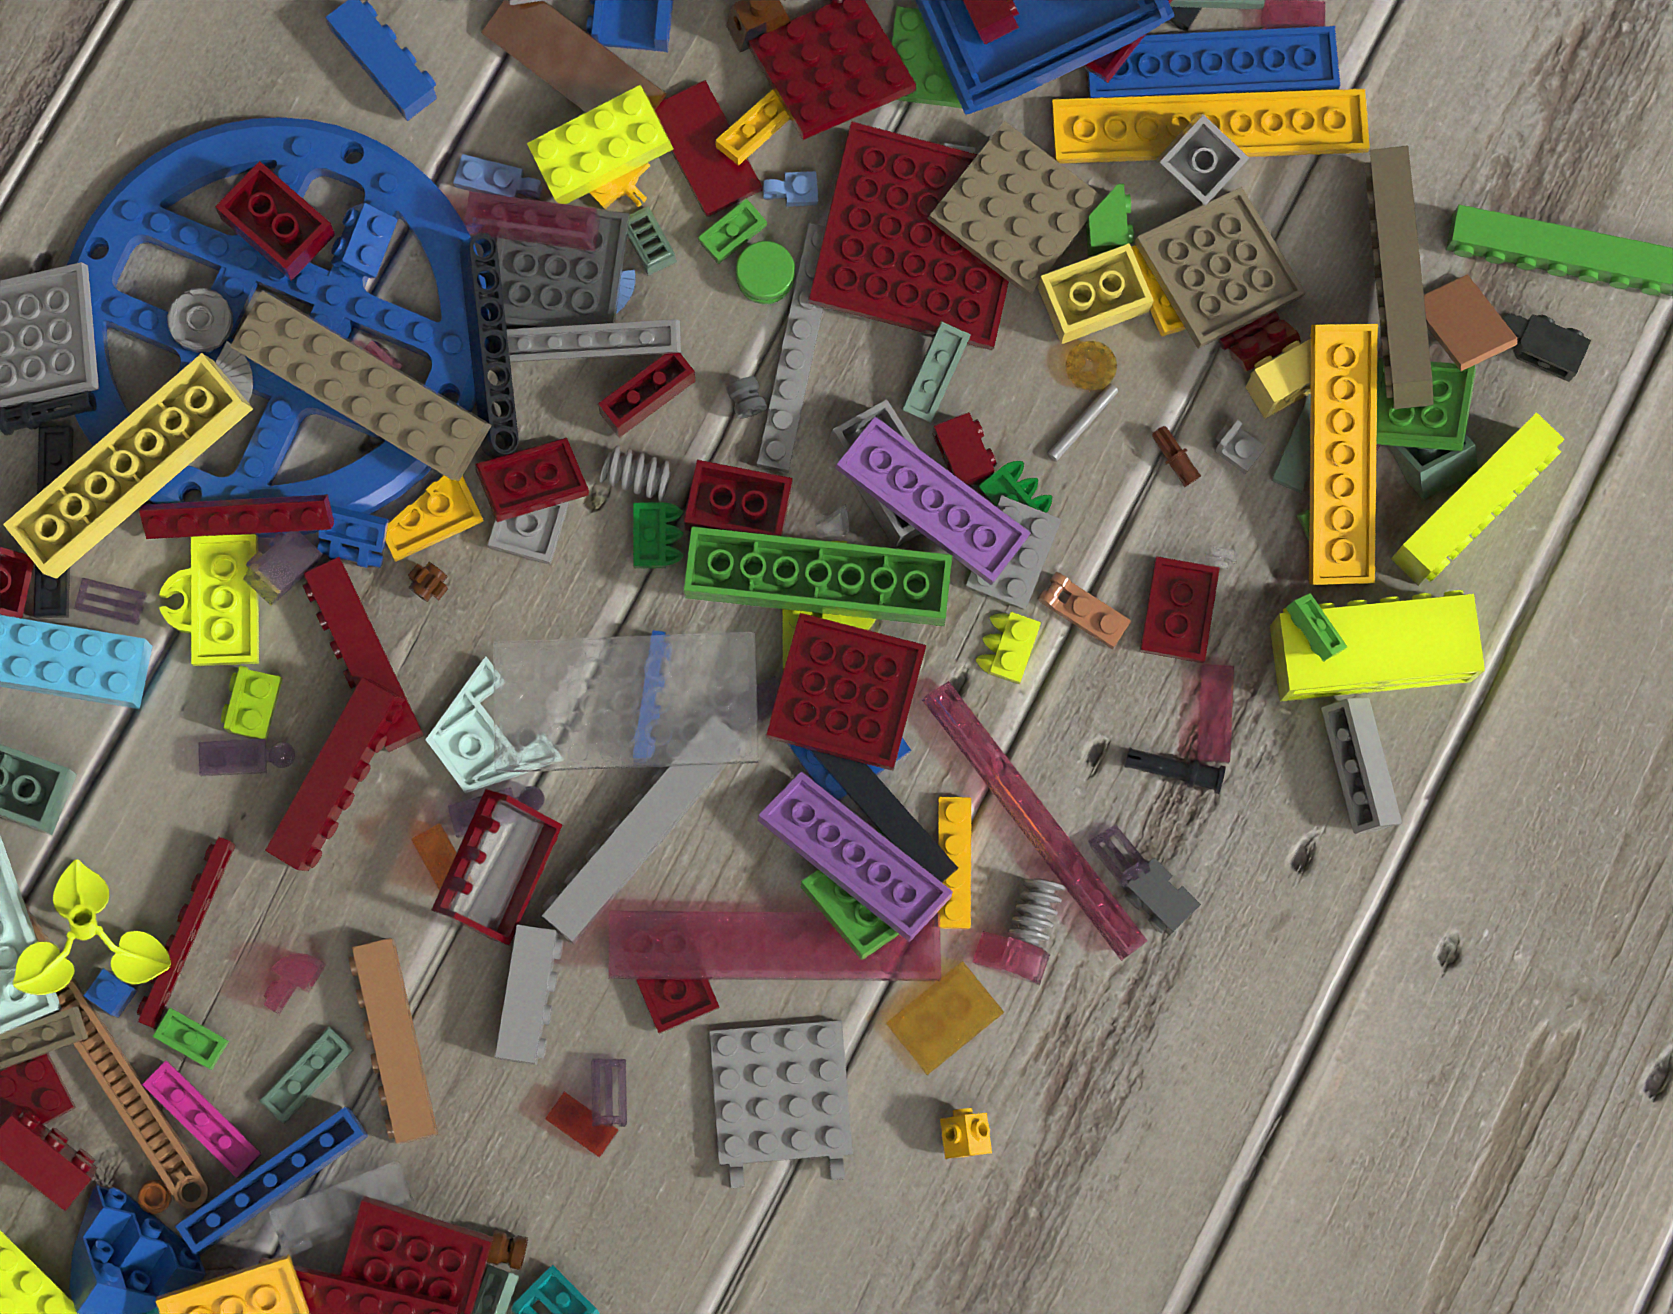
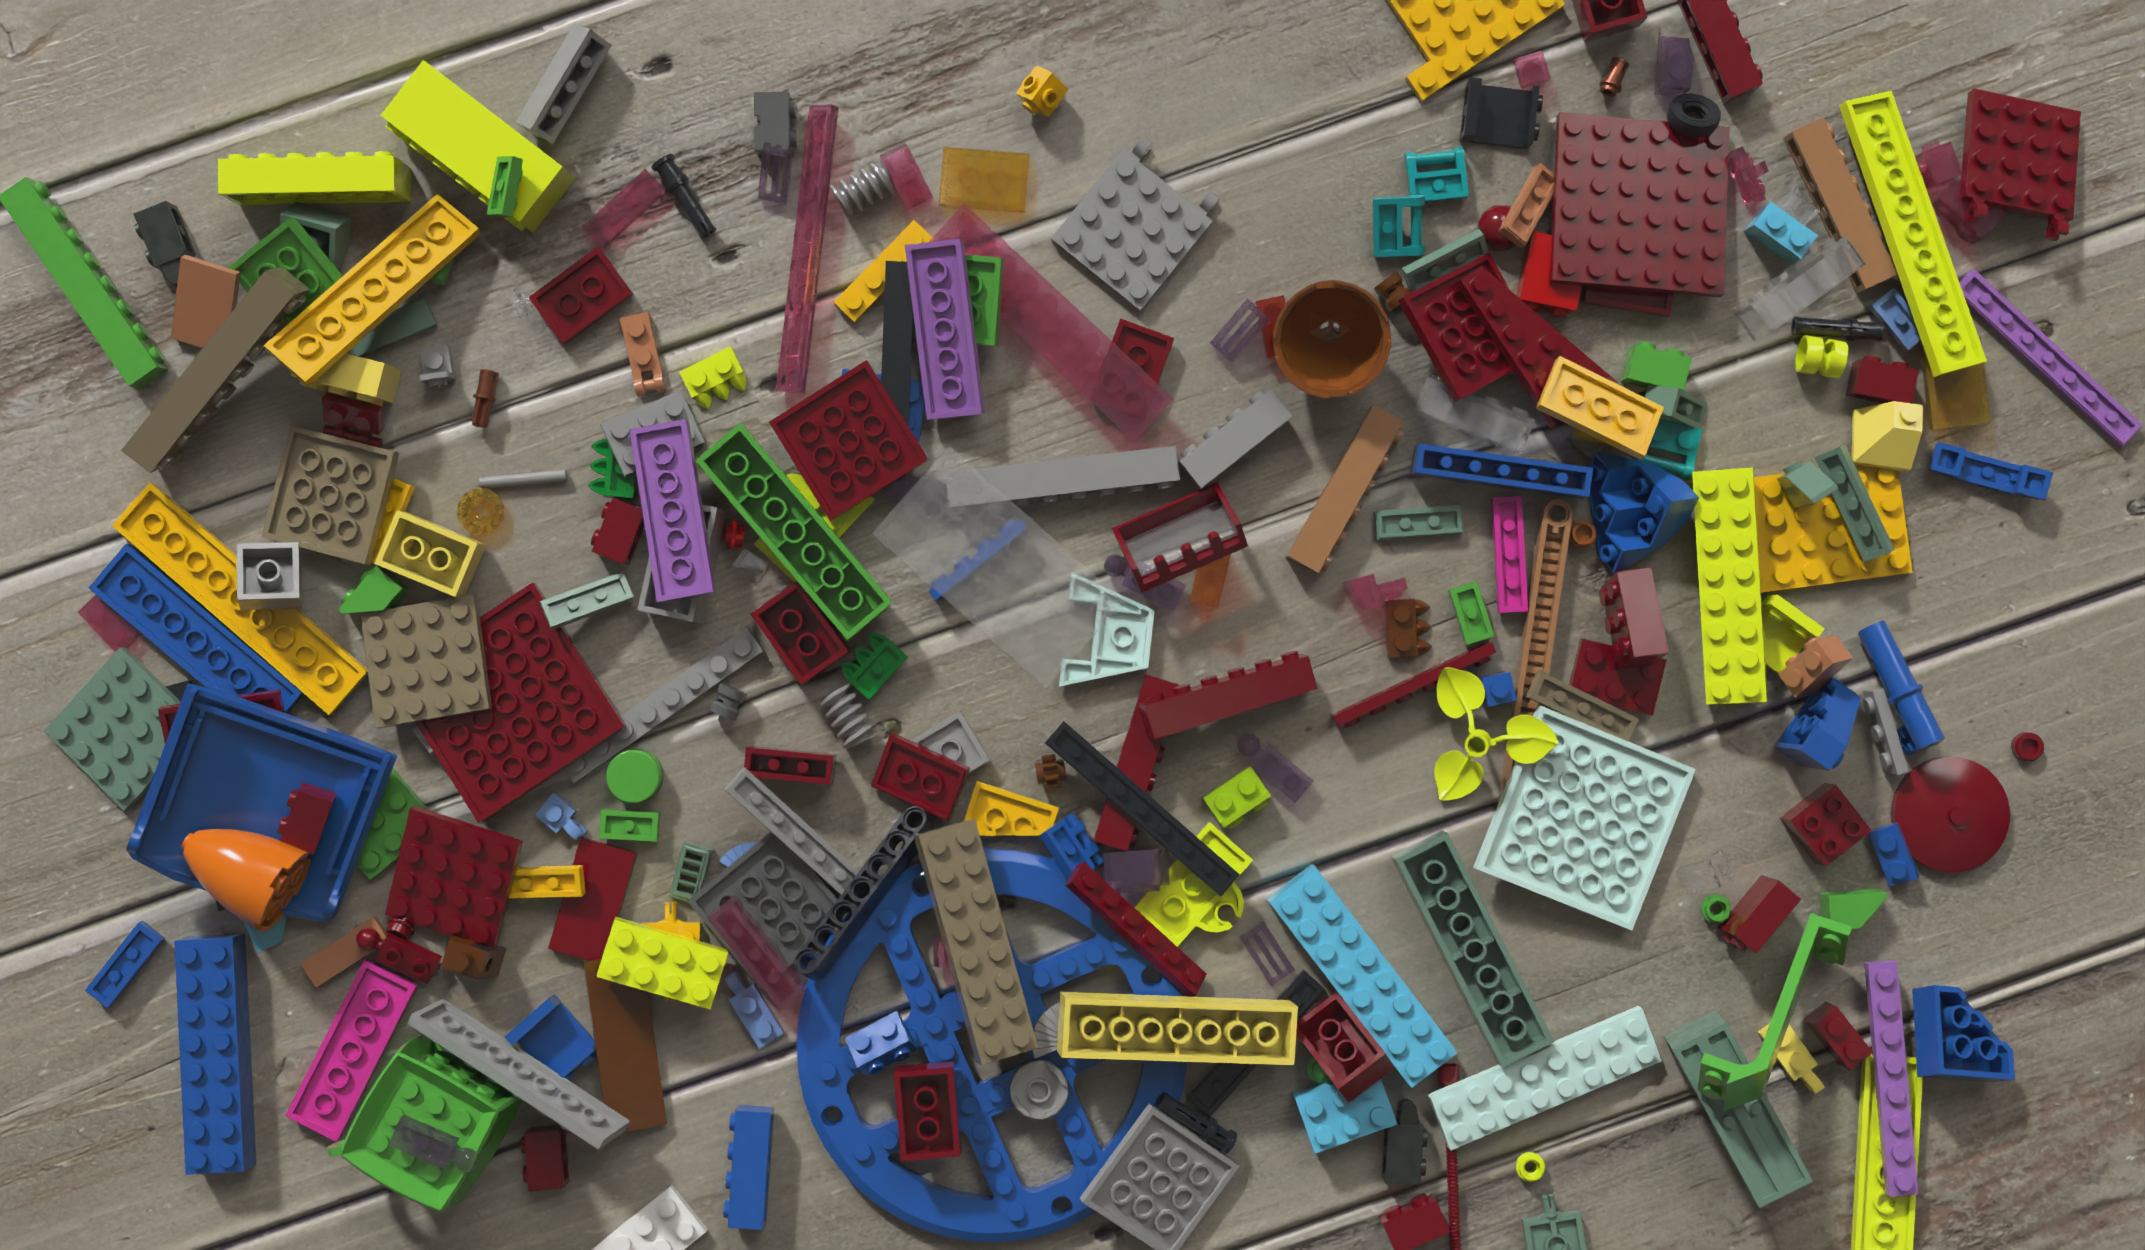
camera: 130 degrees left, 10 degrees up
none -> red plate [723,521,744,550]
none -> black tile [1045,721,1240,897]
none -> dark orange piece [1273,280,1391,398]
none -> reddish brown plate [1385,599,1432,658]

